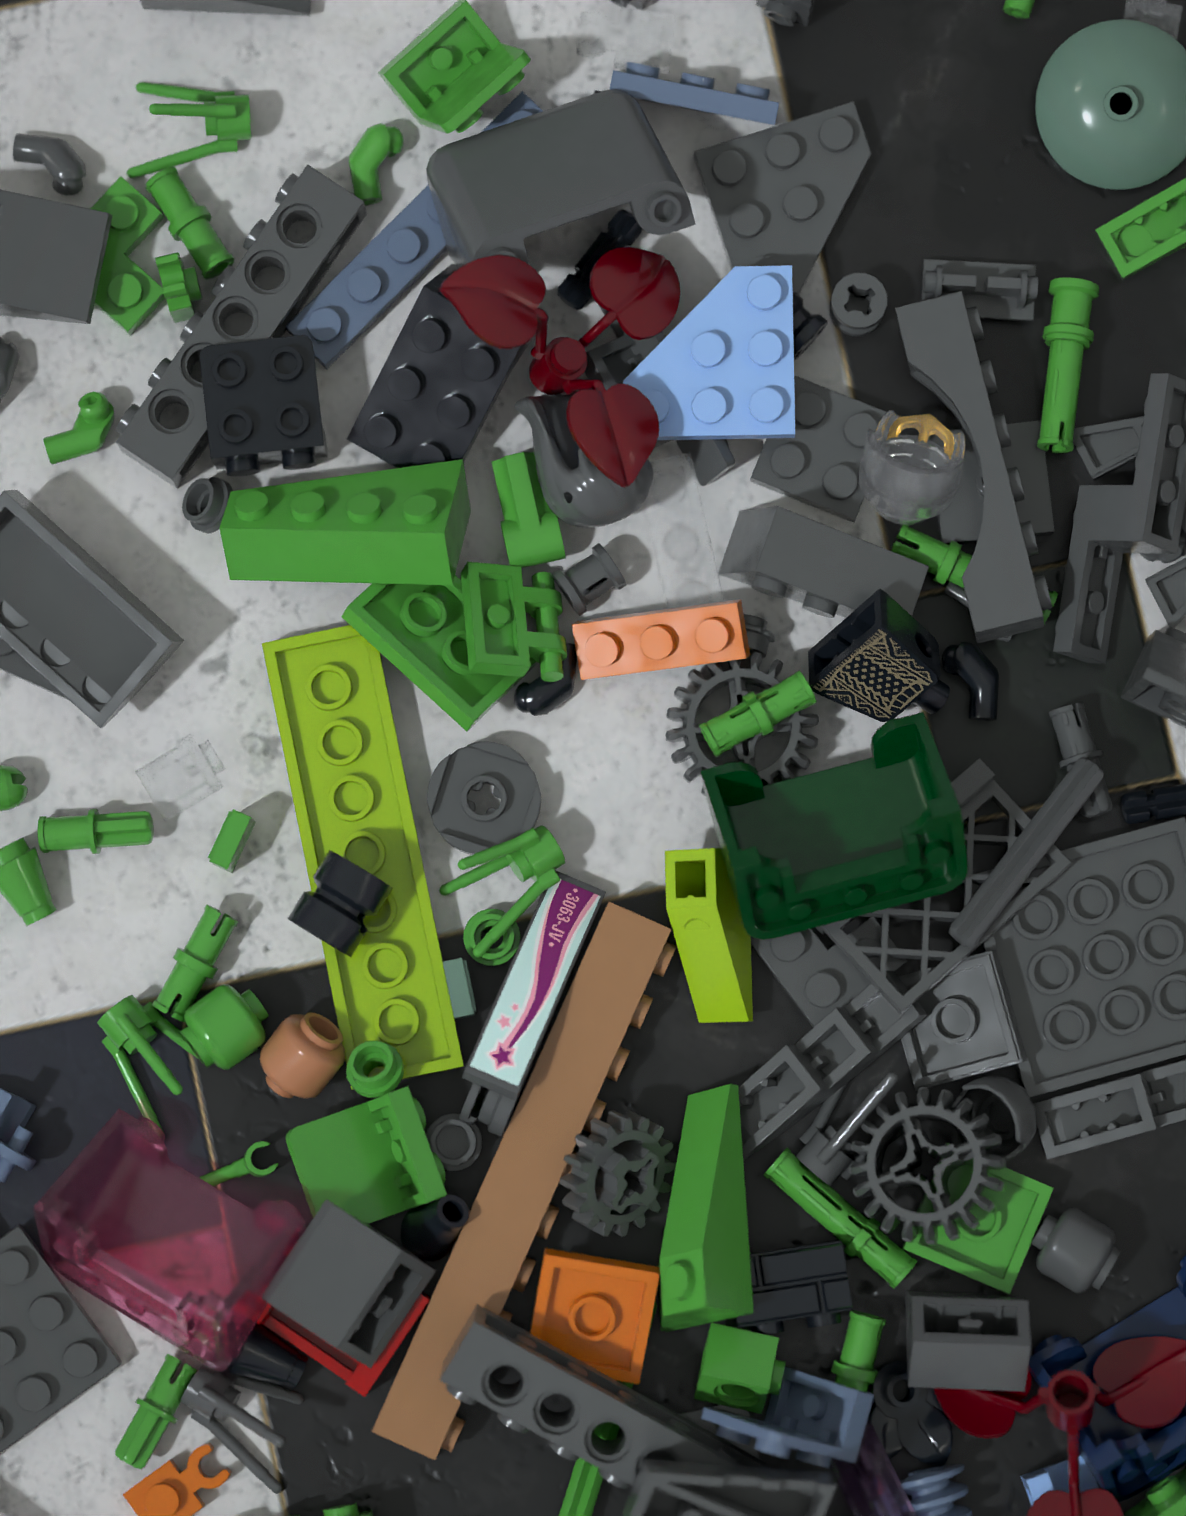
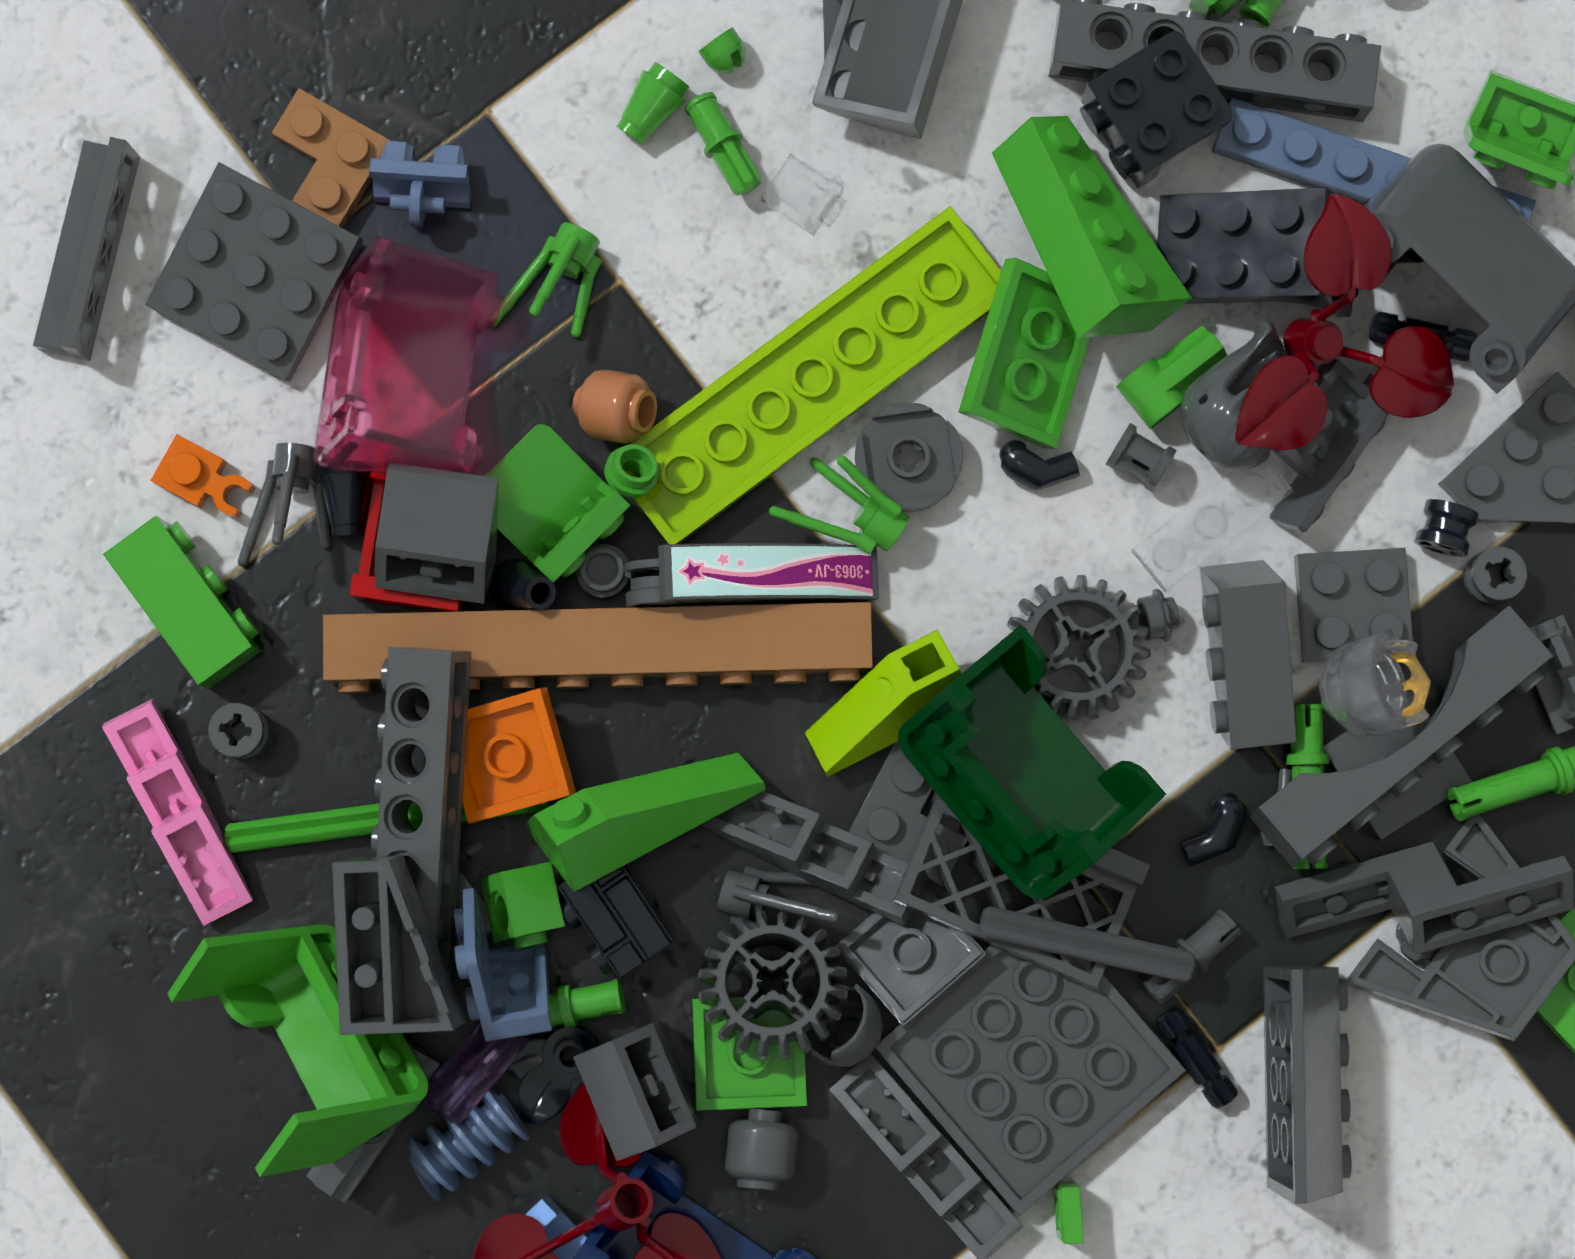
camera: 65 degrees right, 0 degrees up
bright green axle [115,1353,198,1469] -> none
bright green pin [152,904,239,1022] -> none
bright green head [180,984,269,1070] -> none
dark grey plate [182,477,233,534] -> none
bright green hand [199,1141,278,1190] -> none
bright green tile [208,809,256,873] -> none
black wheel [288,850,393,957] -> none
bright green arm [349,123,404,205] -> none
sand green tile [443,958,477,1020] -> none
bright green plate [461,562,567,682] -> none
bright green plate [463,909,520,966] -> none
dark grey gear [560,1110,676,1237] -> none
orange plate [572,599,750,680] -> none
light blue plate [623,265,795,440] -> none
bright green pin [699,670,817,757] -> none
bright green pin [763,1147,917,1289] -> none
black torso [808,589,950,723] -> none

